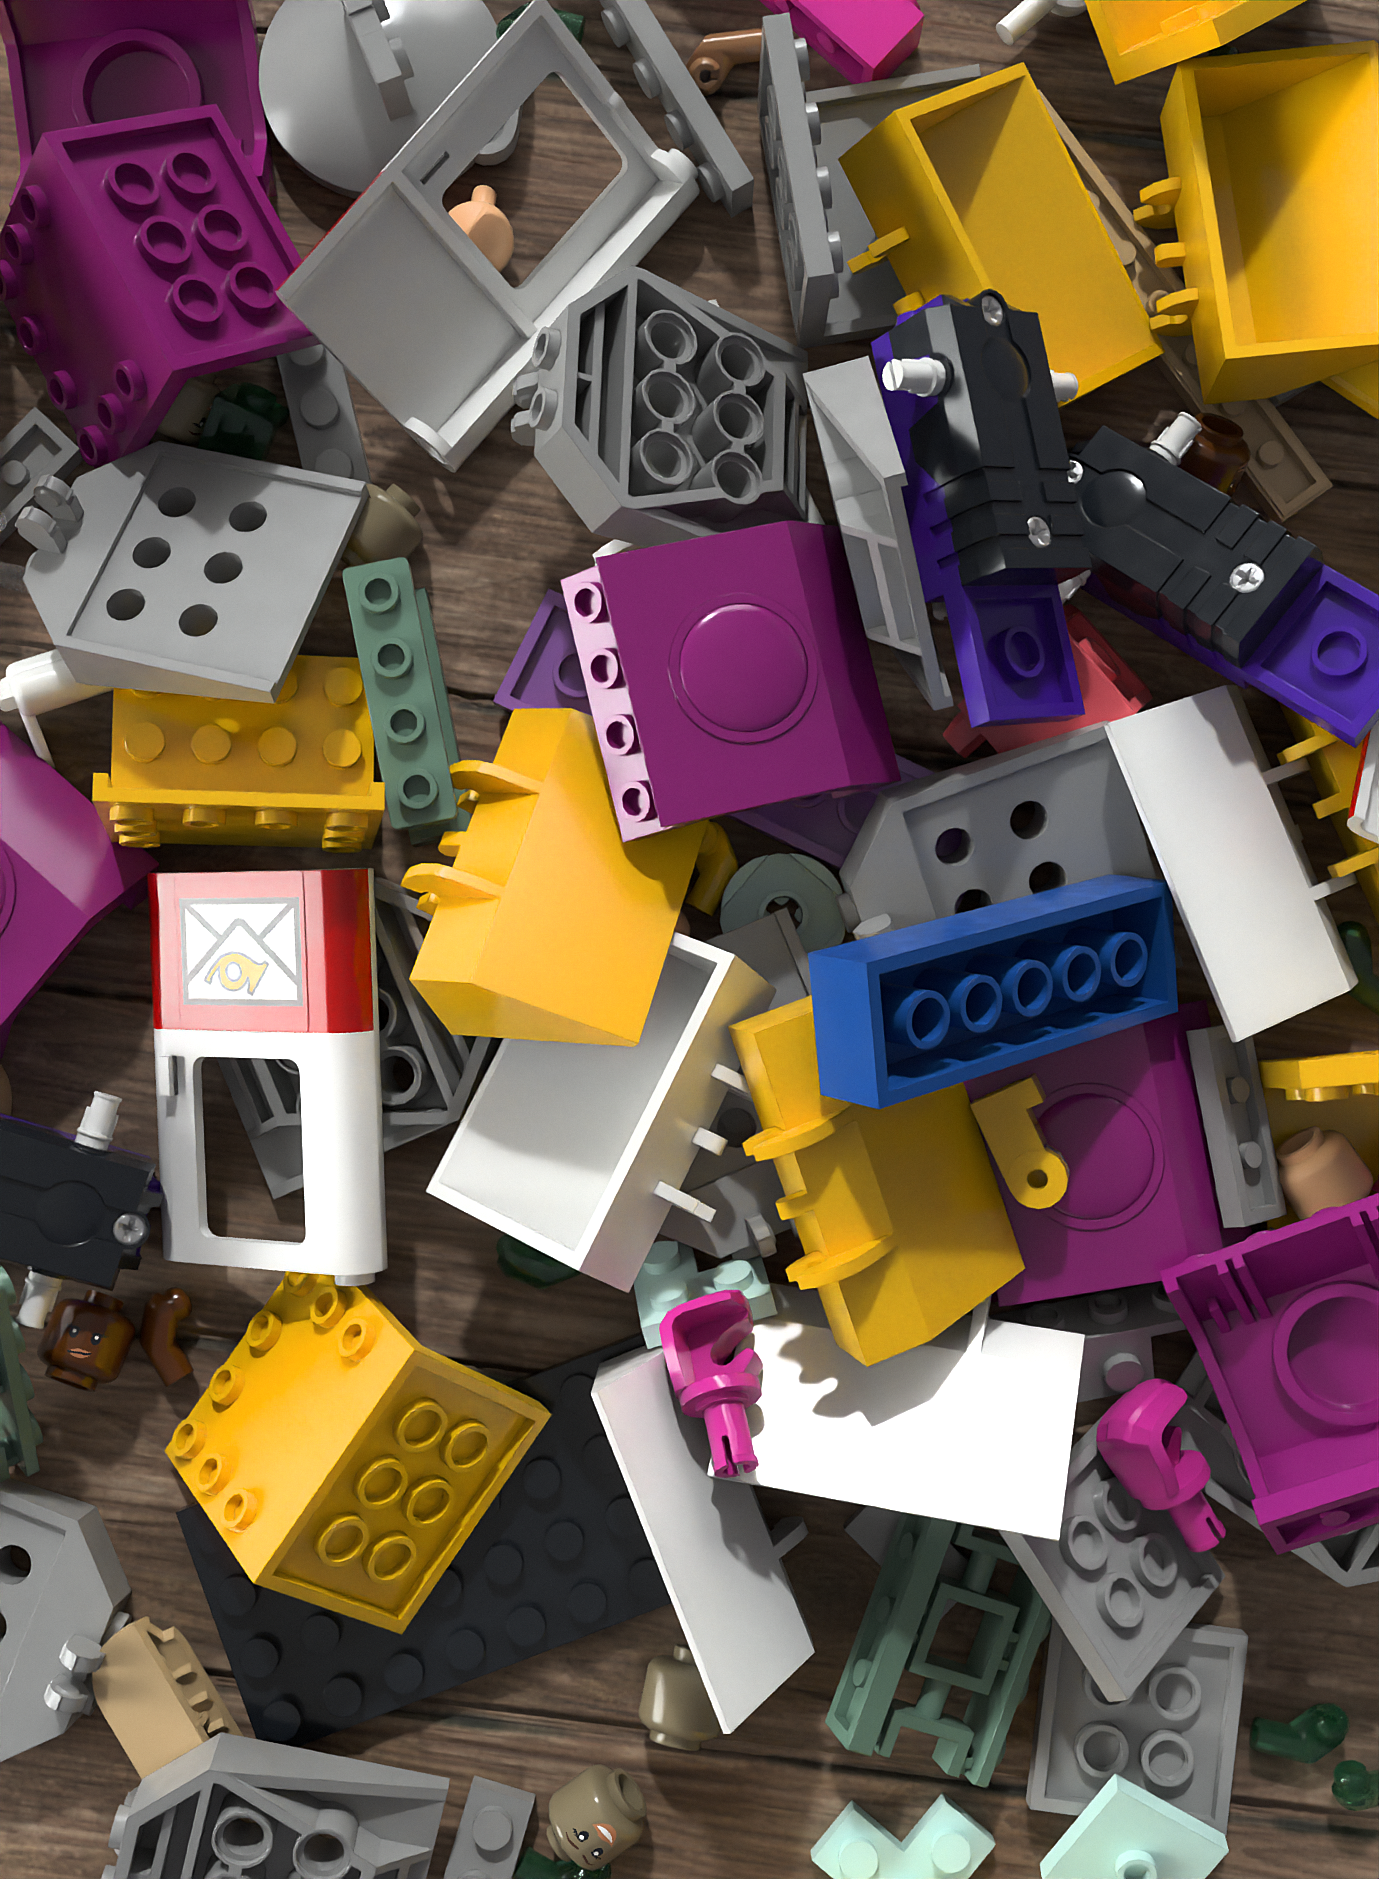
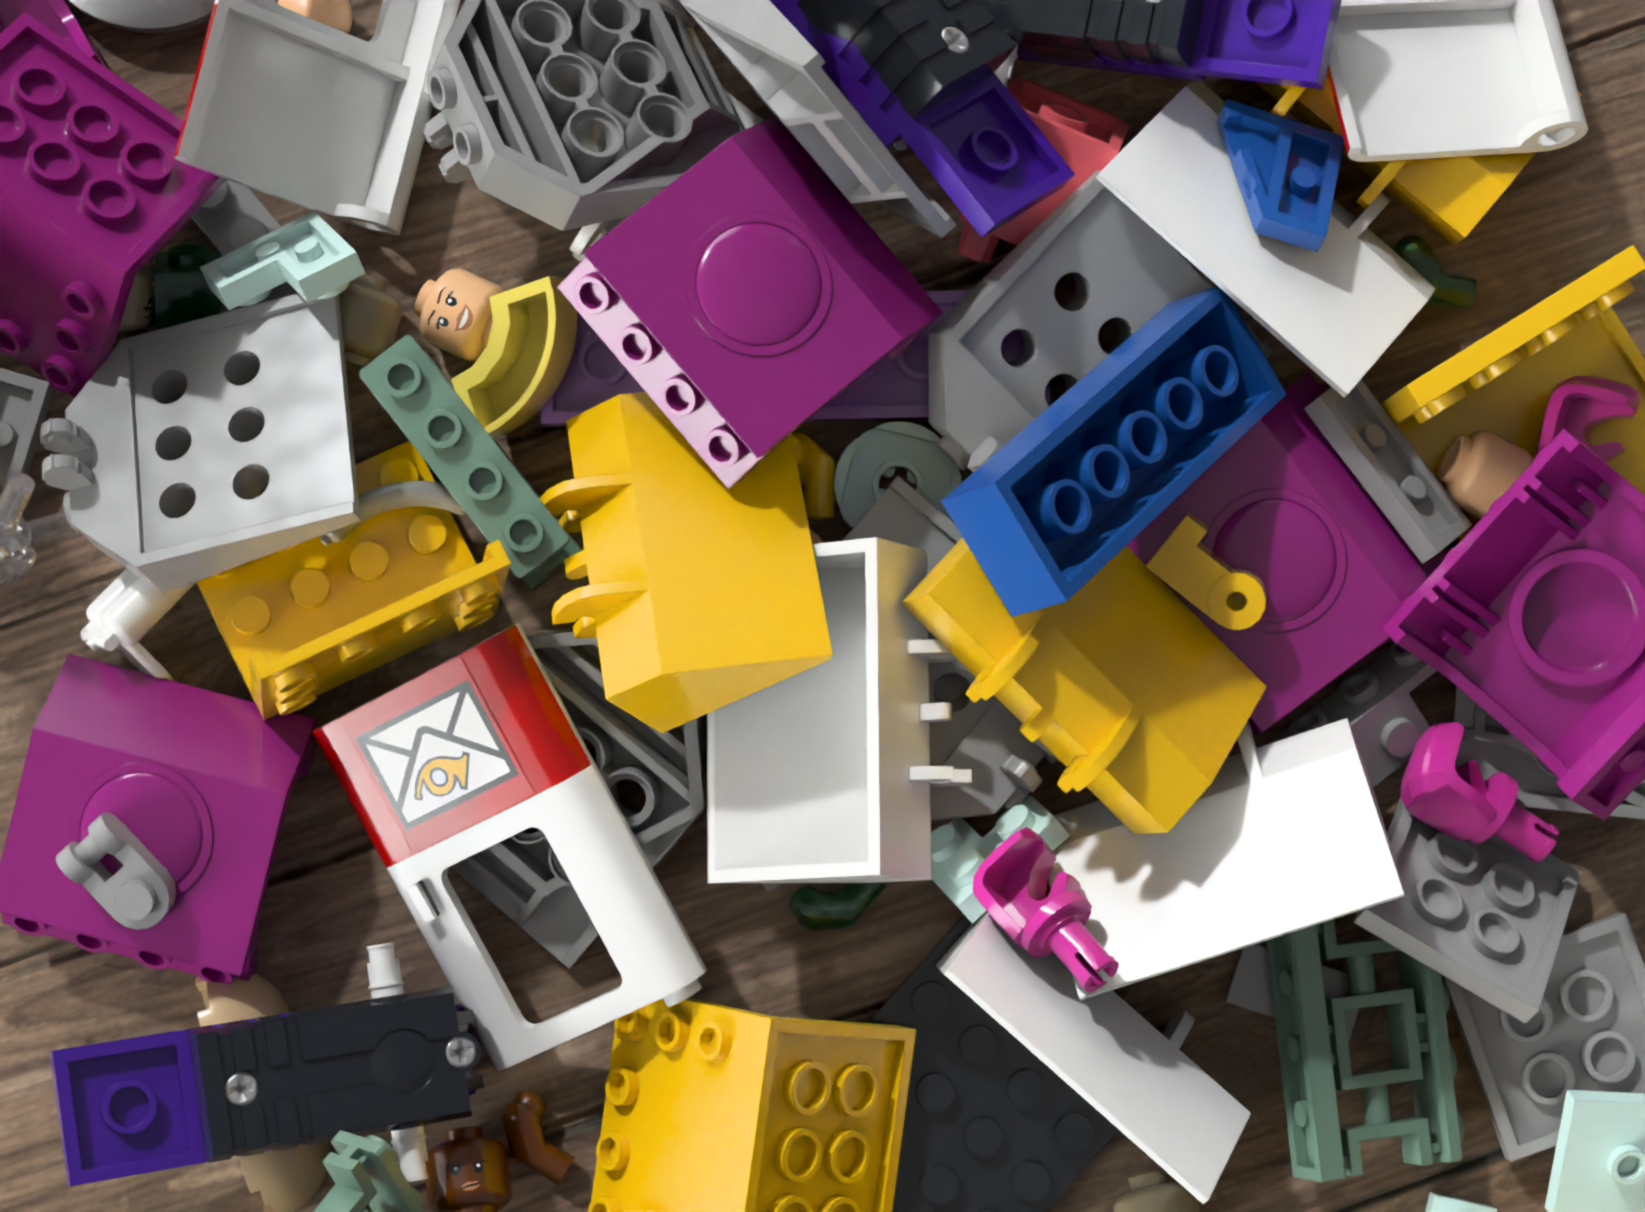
camera: 30 degrees left, 0 degrees up
none -> light aqua plate [200,211,366,310]
none -> light grey piece [320,481,466,546]
none -> light nougat head [414,268,505,362]
none -> light yellow brick [451,276,577,438]
none -> blue wing [1217,99,1344,252]

